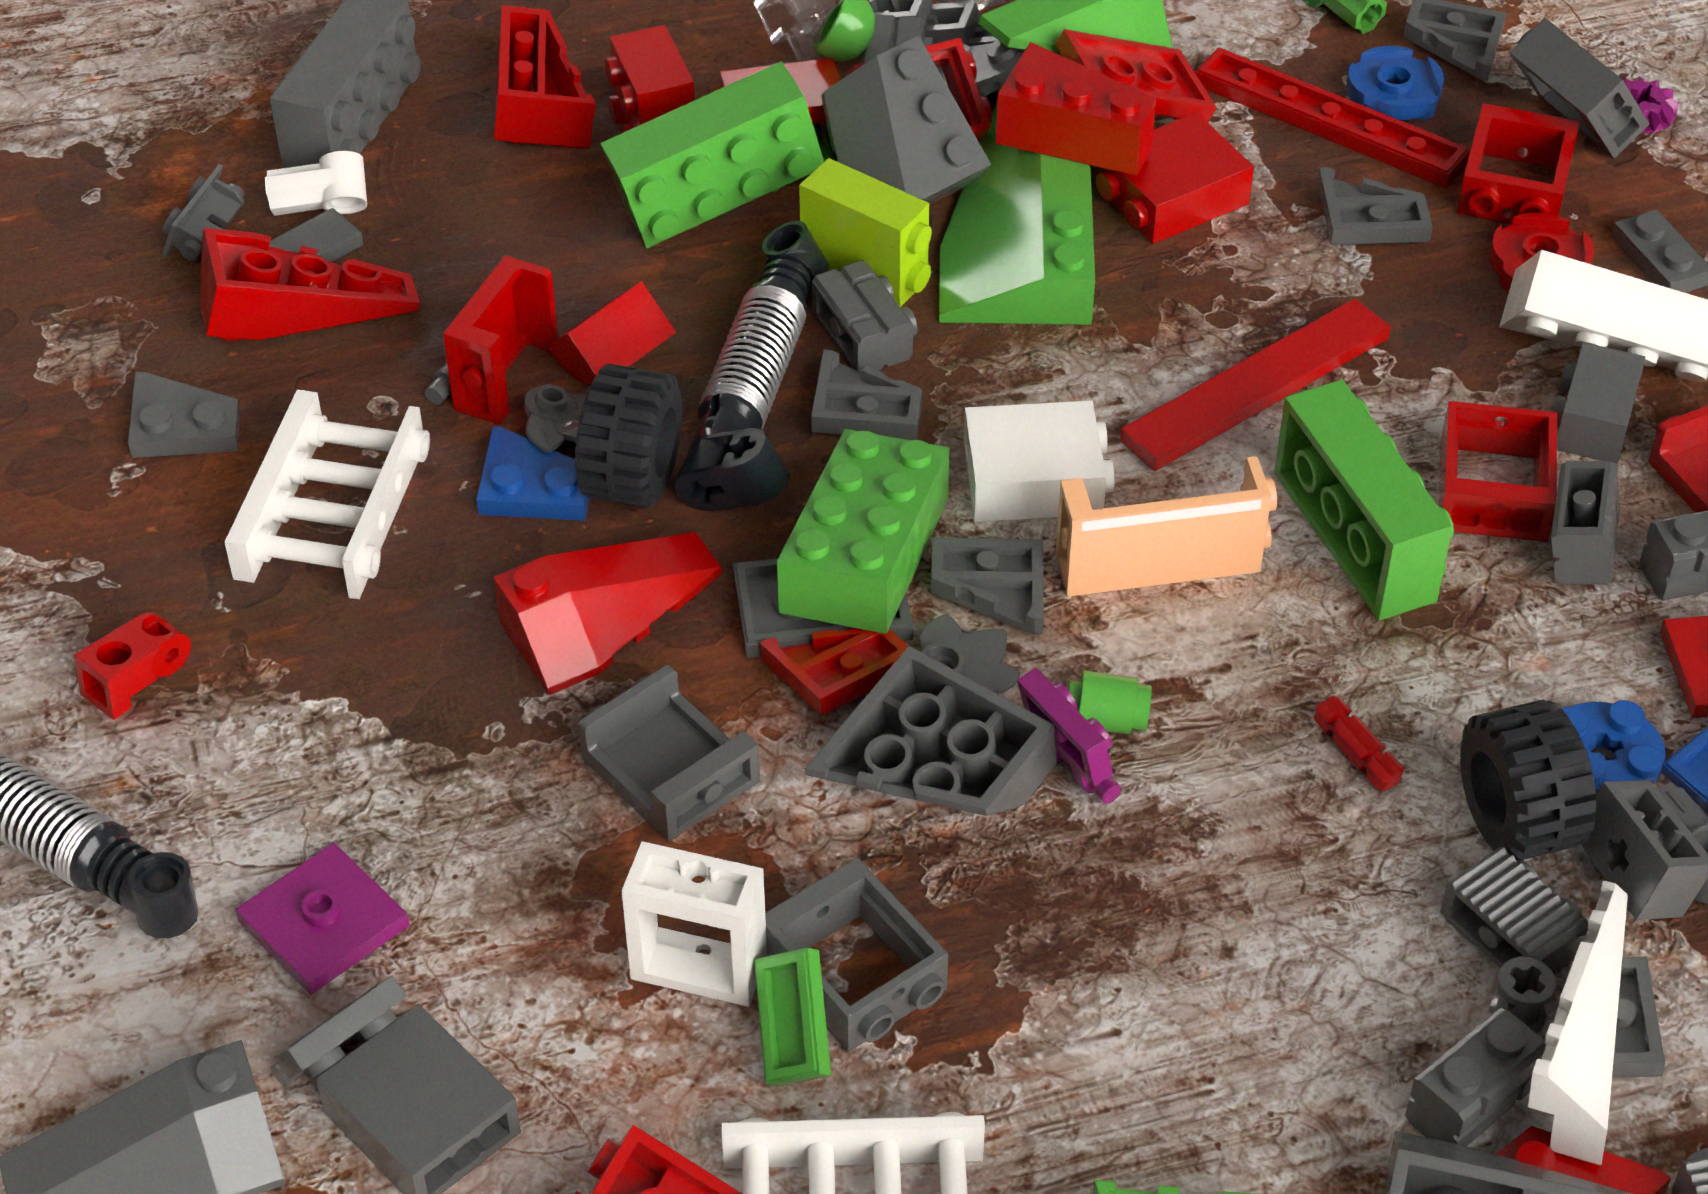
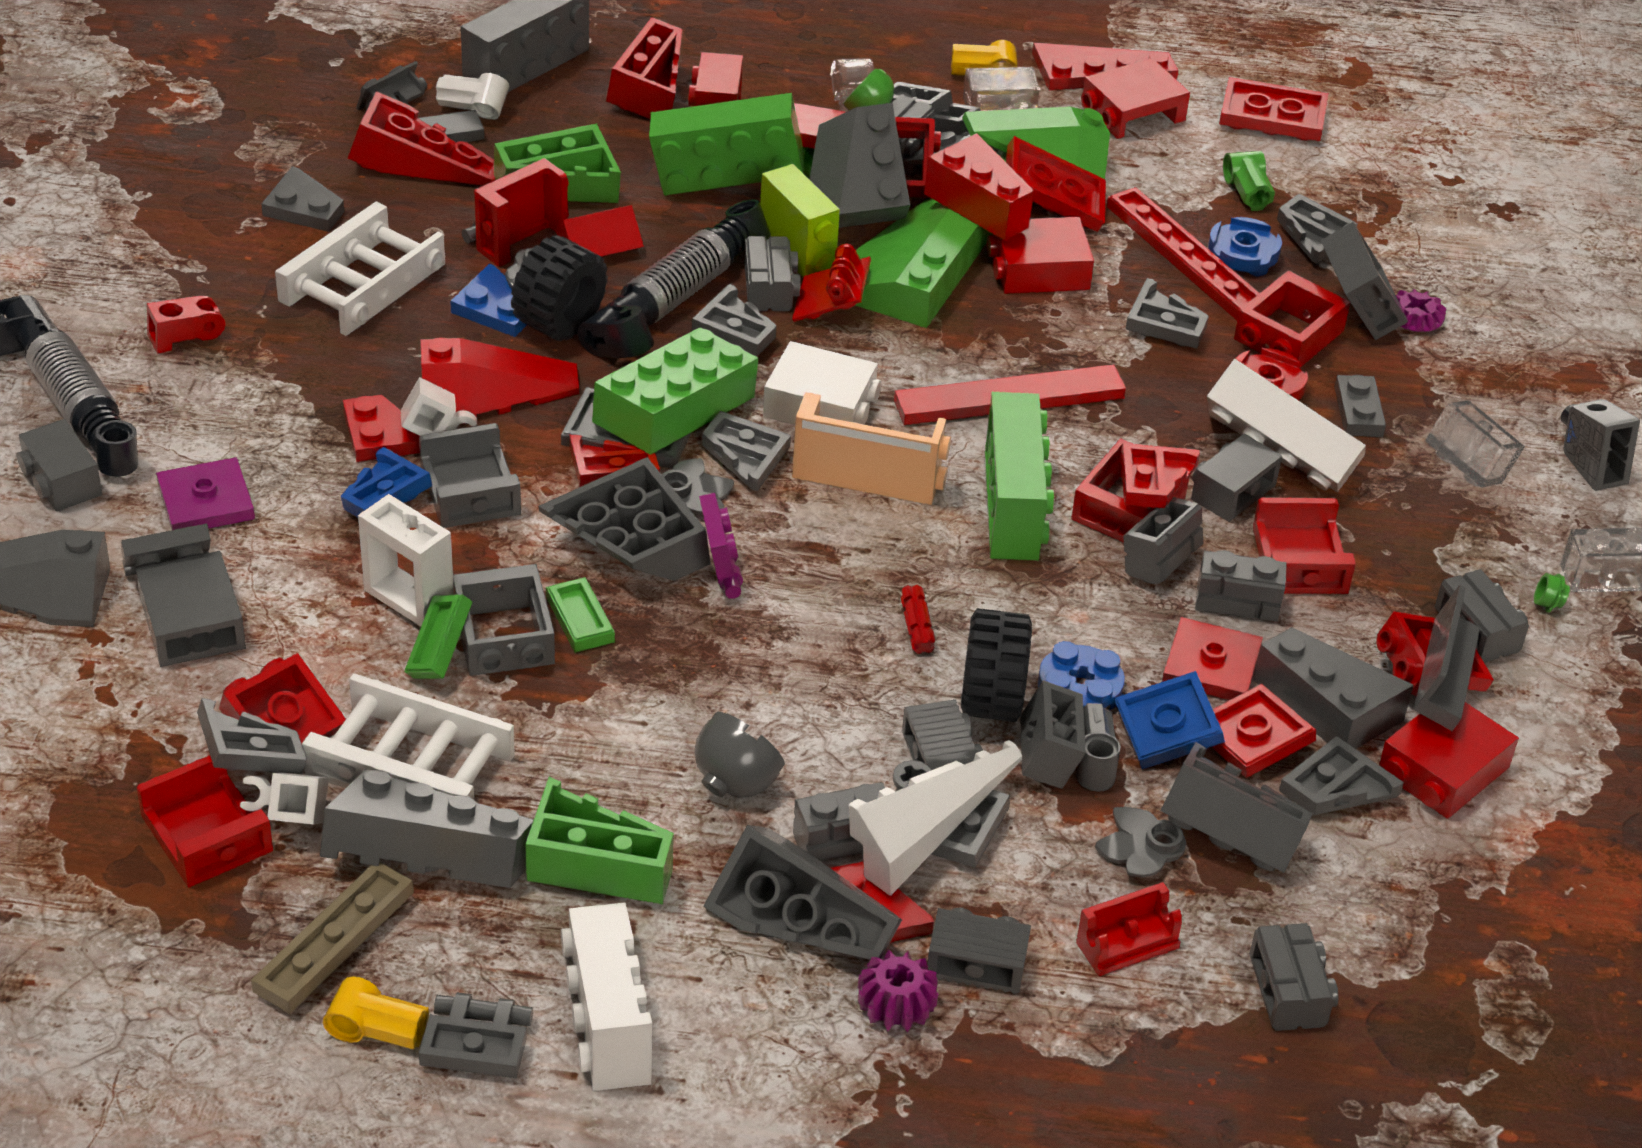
camera: 20 degrees right, 5 degrees down
bright green brick [1068,670,1152,735] -> none
none -> dark grey brick [17,419,102,512]
none -> blue wing [341,447,433,518]
none -> red wing [343,394,420,462]
none -> white brick [401,377,477,436]
none -> bright green wedge [494,123,621,203]
none -> bright green tile [546,577,615,653]
none -> dark grey cylinder [694,711,785,798]
none -> red hinge [792,243,871,322]
none -> red wing [1121,443,1200,508]

